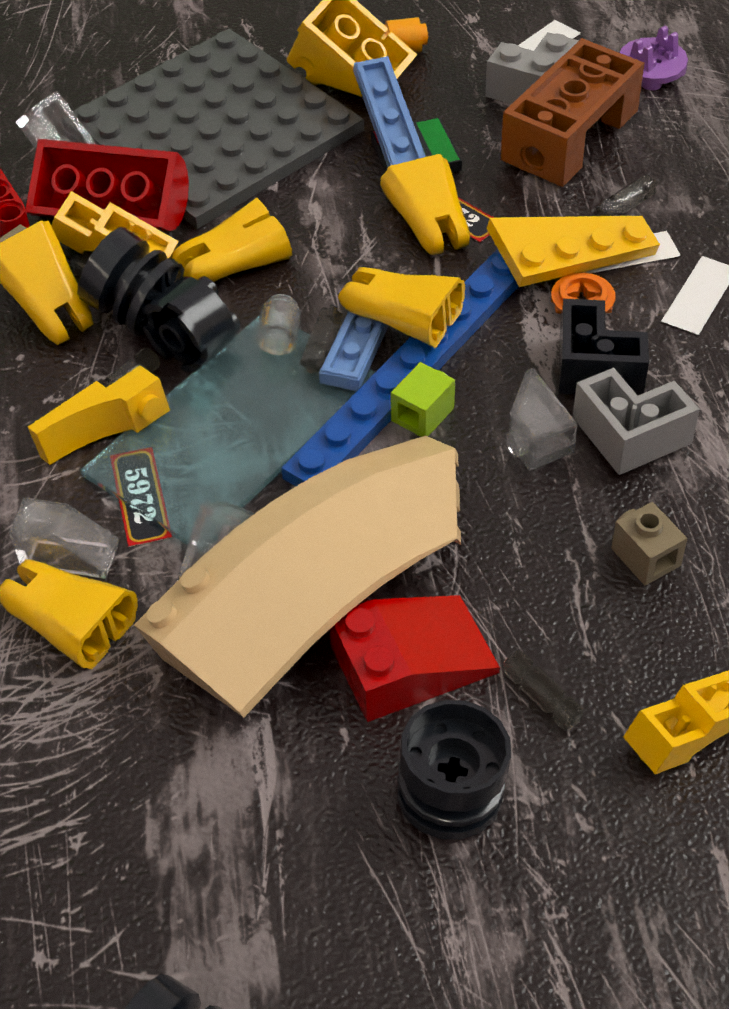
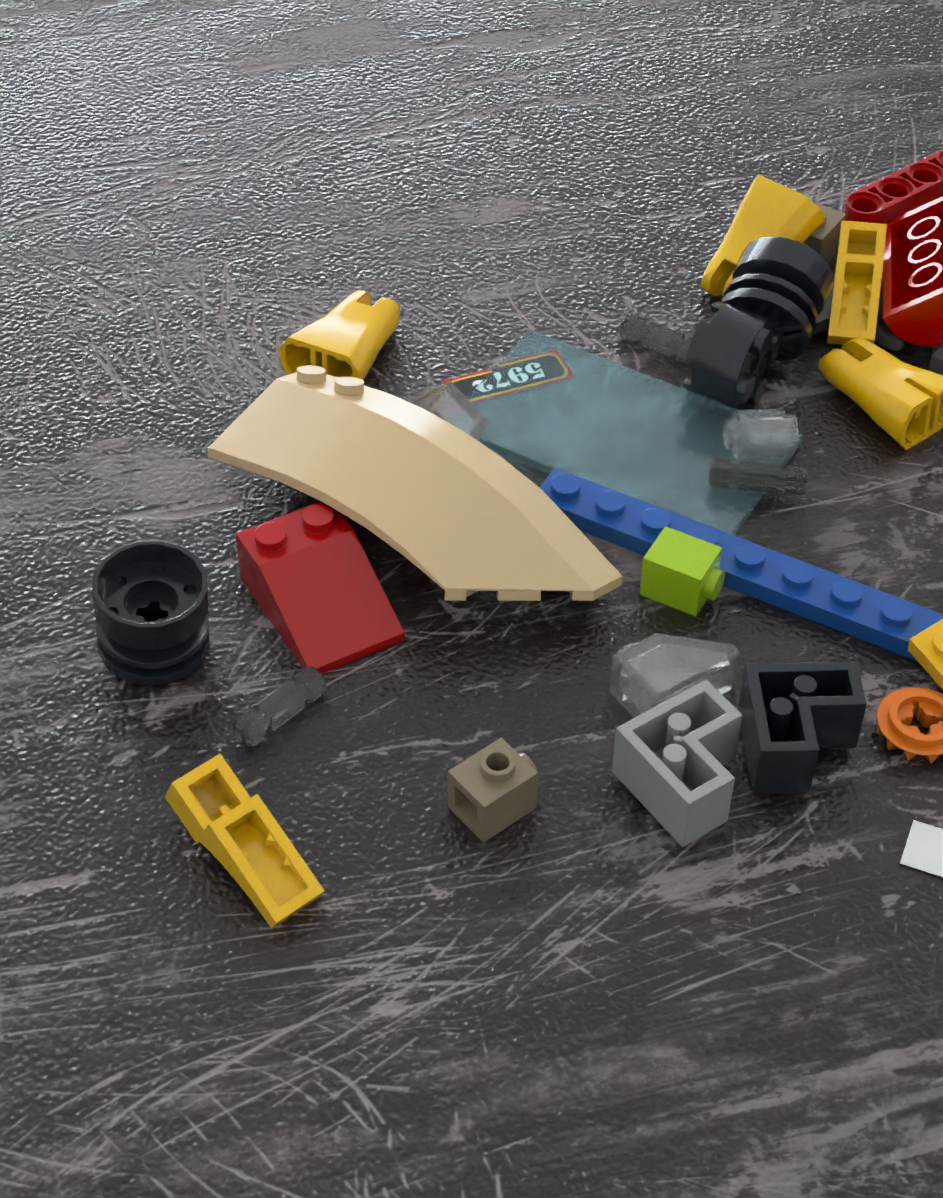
camera: 80 degrees right, 5 degrees down
clear slope [9,497,119,579] -> none
yellow slope [28,365,170,465] -> none
medium blue tile [319,311,388,391] -> none
yellow piece [338,267,465,348] -> none

